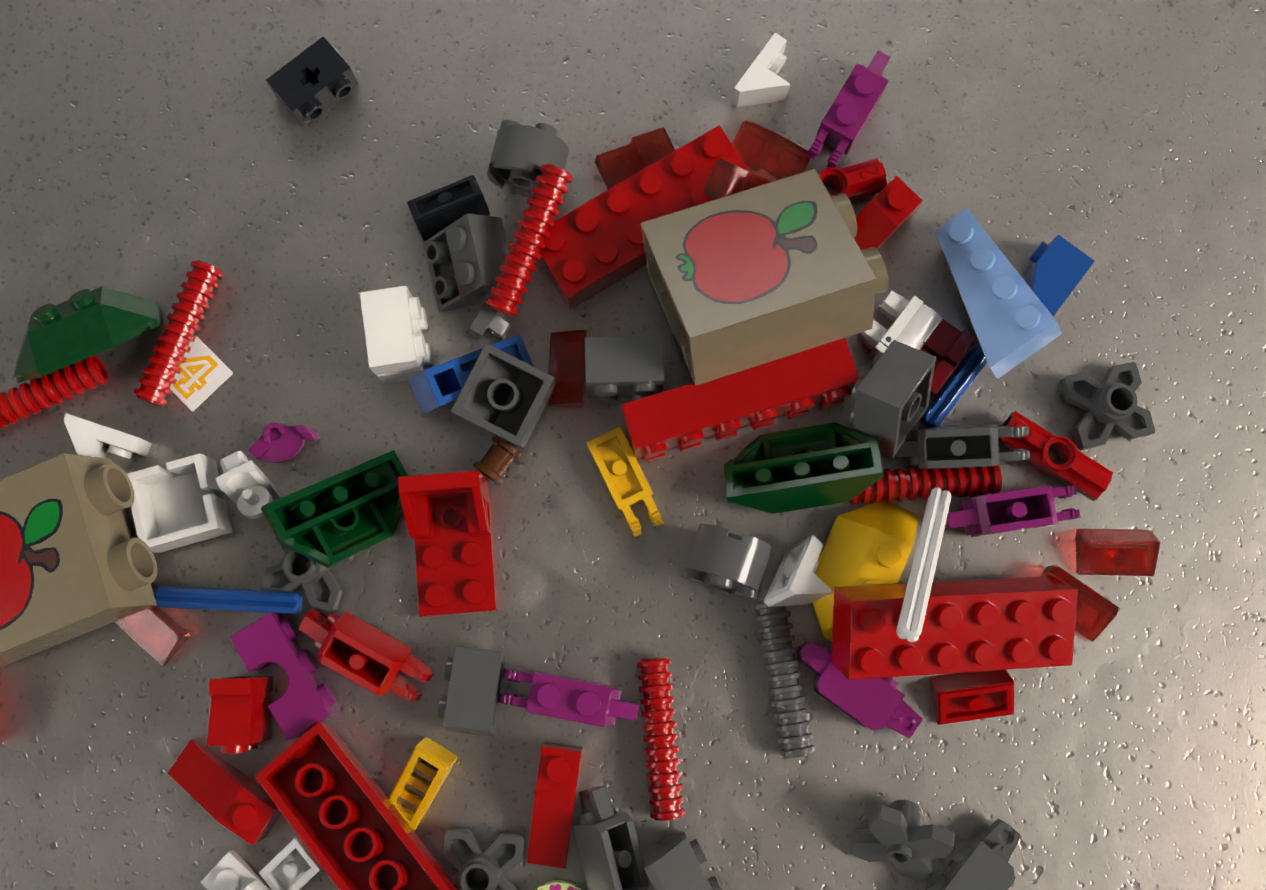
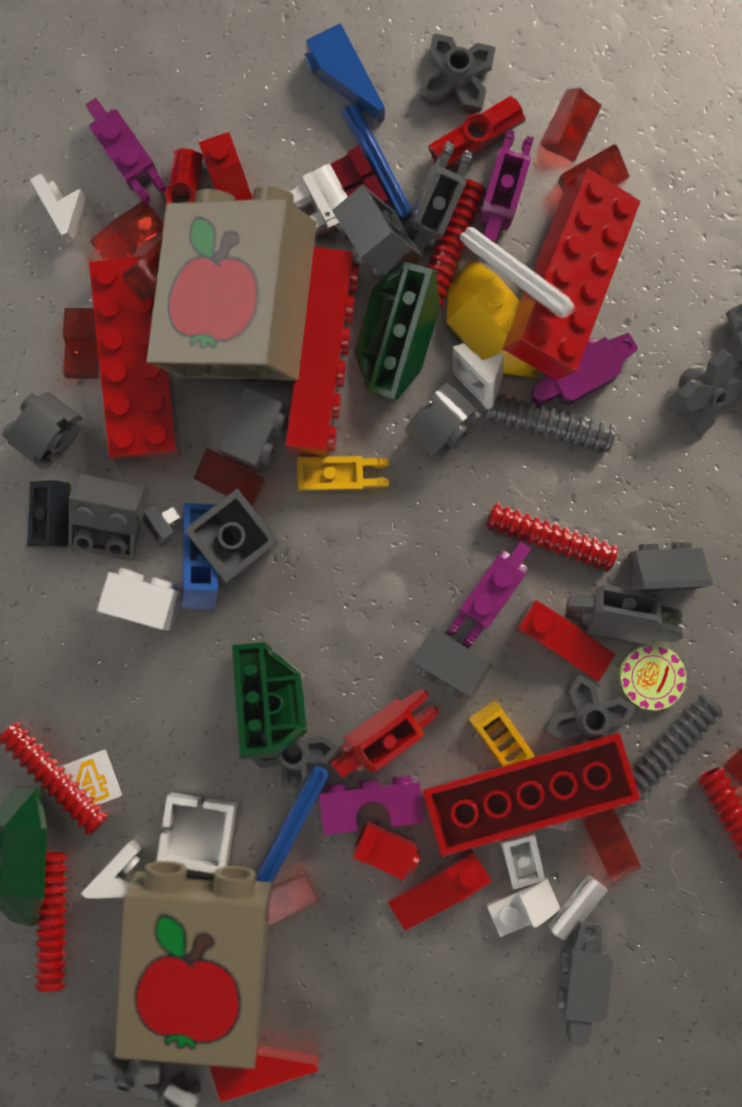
camera: 65 degrees left, 5 degrees up
white hips [215,451,282,519] -> none
magenta piece [248,423,319,463] -> none
red bracket [398,470,498,617] -> none
reddish brown bush [472,435,522,485] -> none
red piece [485,164,573,317] -> none
red slope [930,670,1014,725] -> none
light blue wedge [935,208,1062,379] -> none

